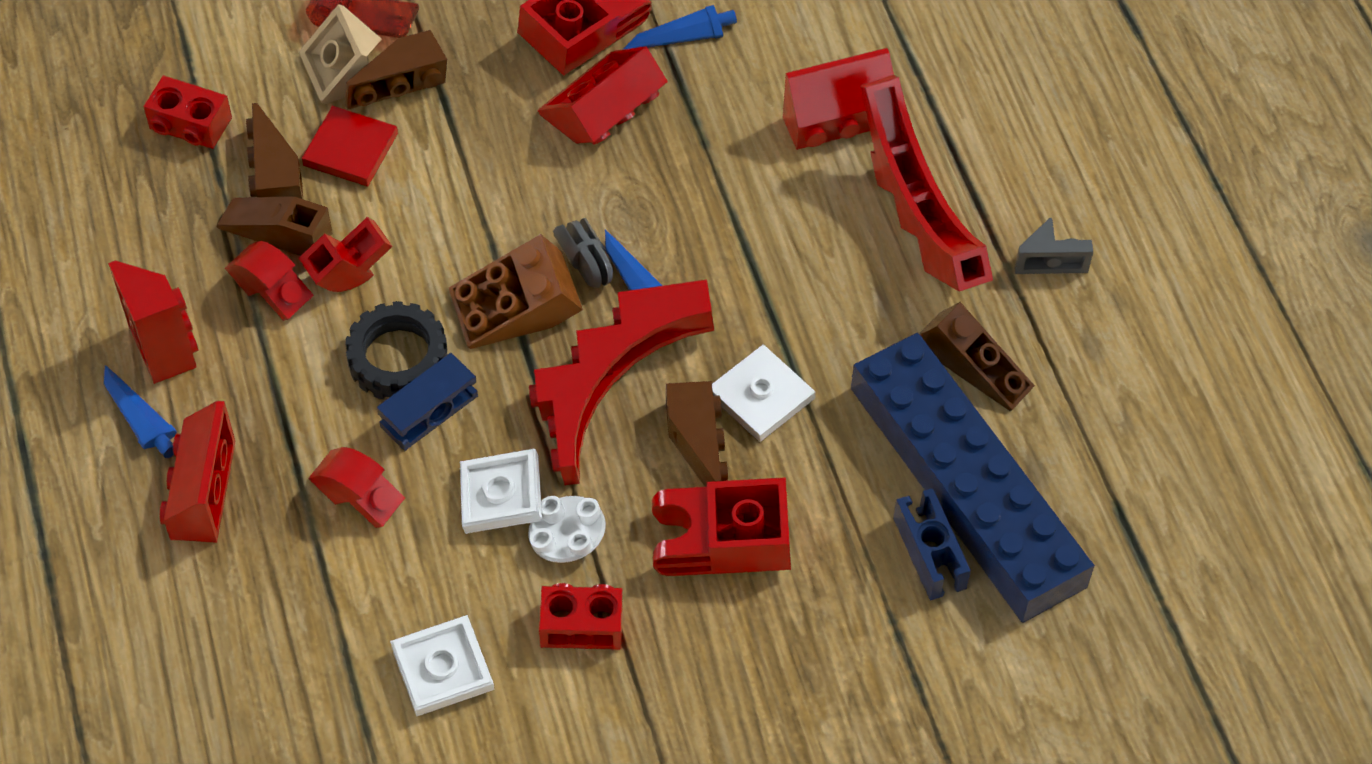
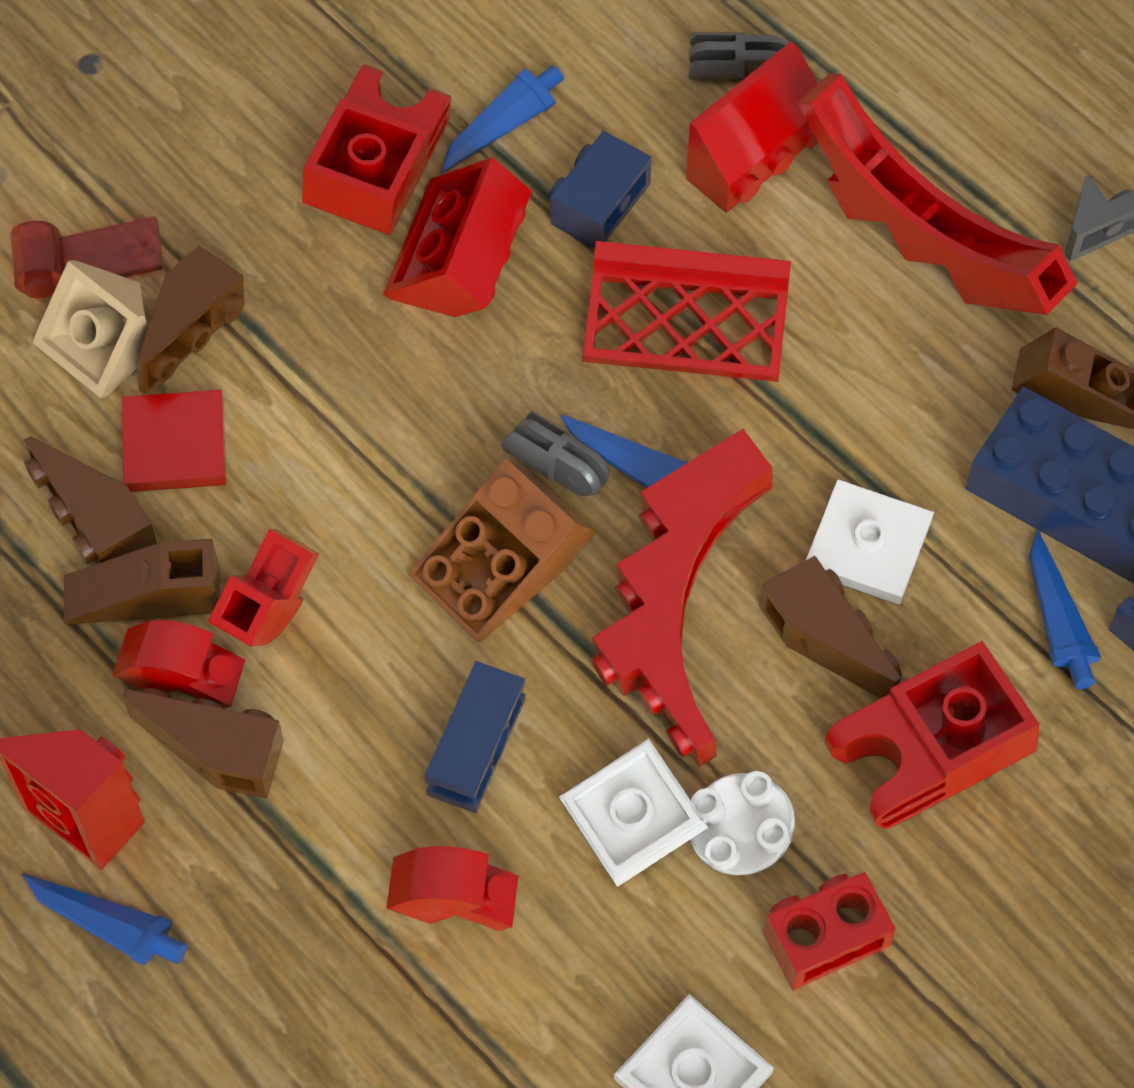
camera: 25 degrees left, 5 degrees up
red slope [160,401,236,543] -> none
black tyre [345,301,448,399] -> none
none -> reddish brown slope [122,688,284,799]
none -> dark blue brick [548,131,652,248]
none -> red fence [582,241,791,382]
none -> dark grey arm [689,32,788,79]
none -> blue bar [1029,529,1101,689]

